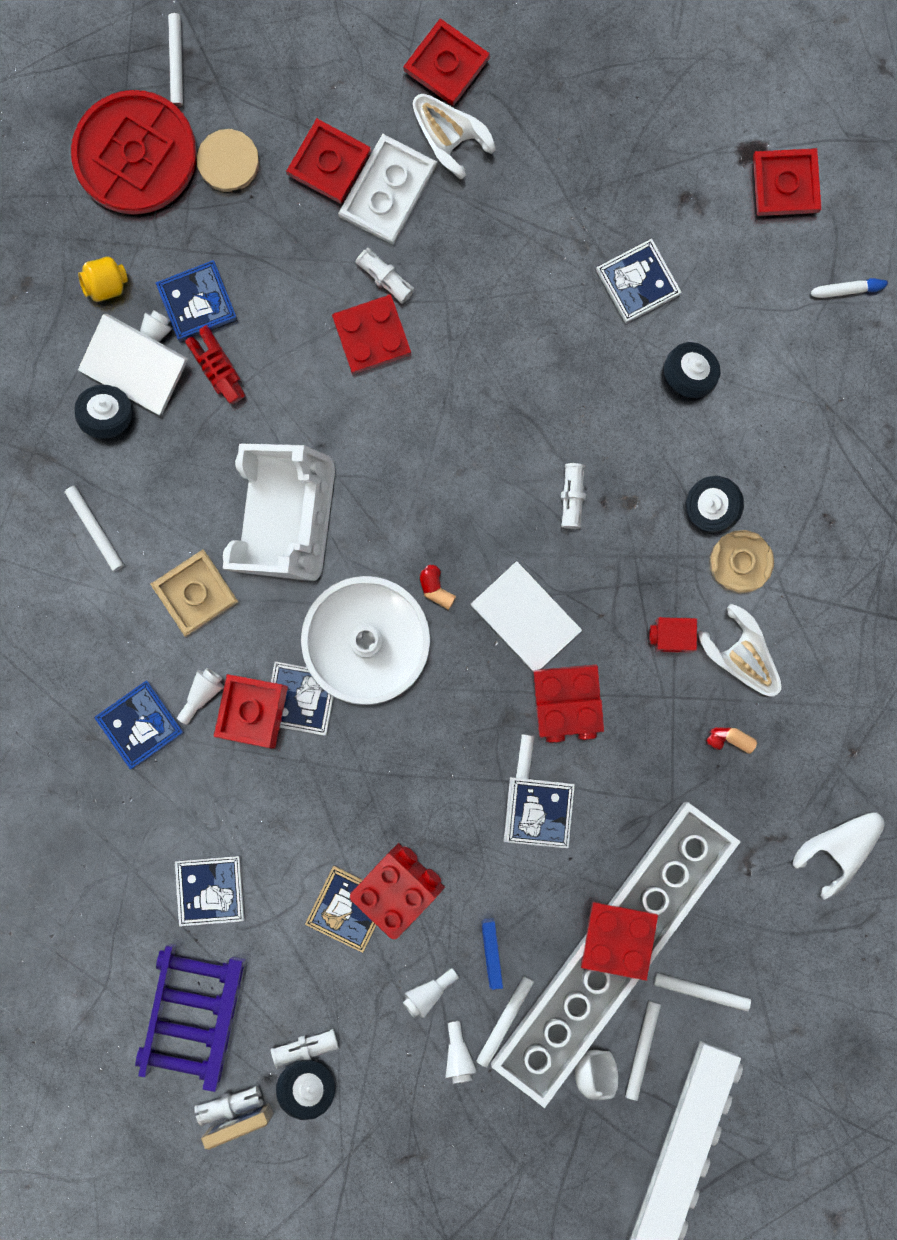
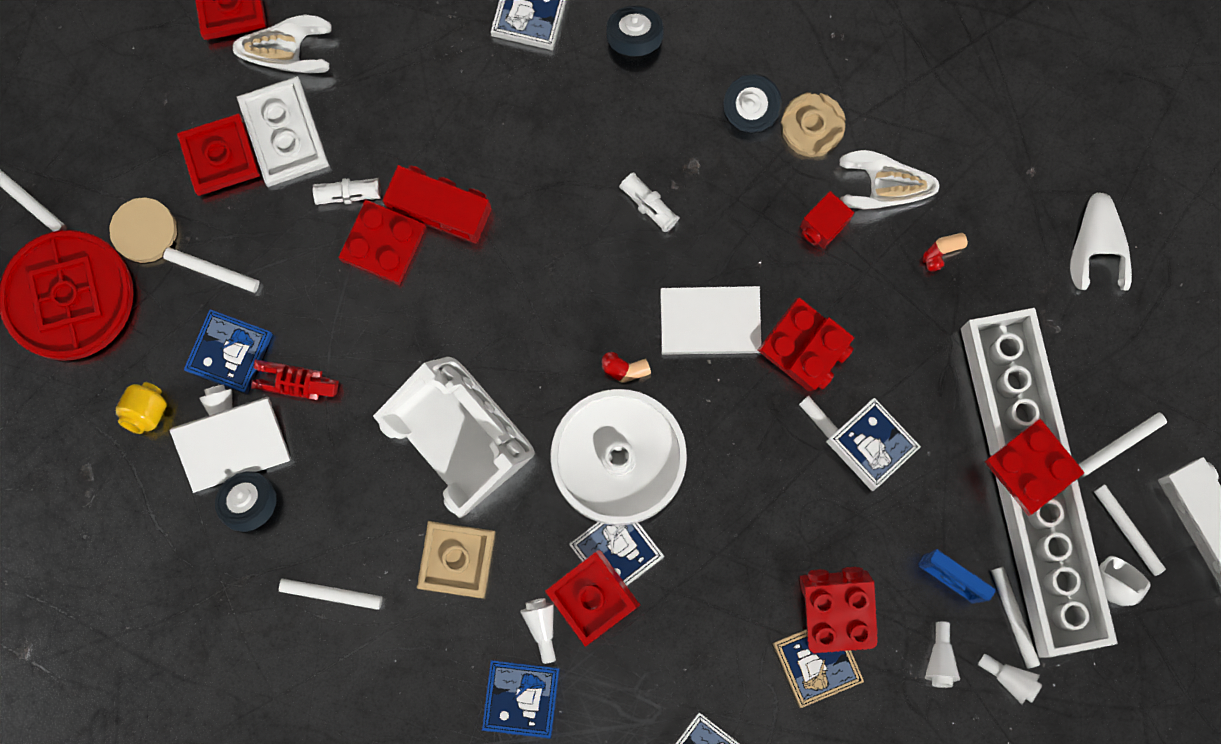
camera: 50 degrees left, 5 degrees down
none -> white bar [163,247,260,293]
none -> red brick [383,165,492,244]

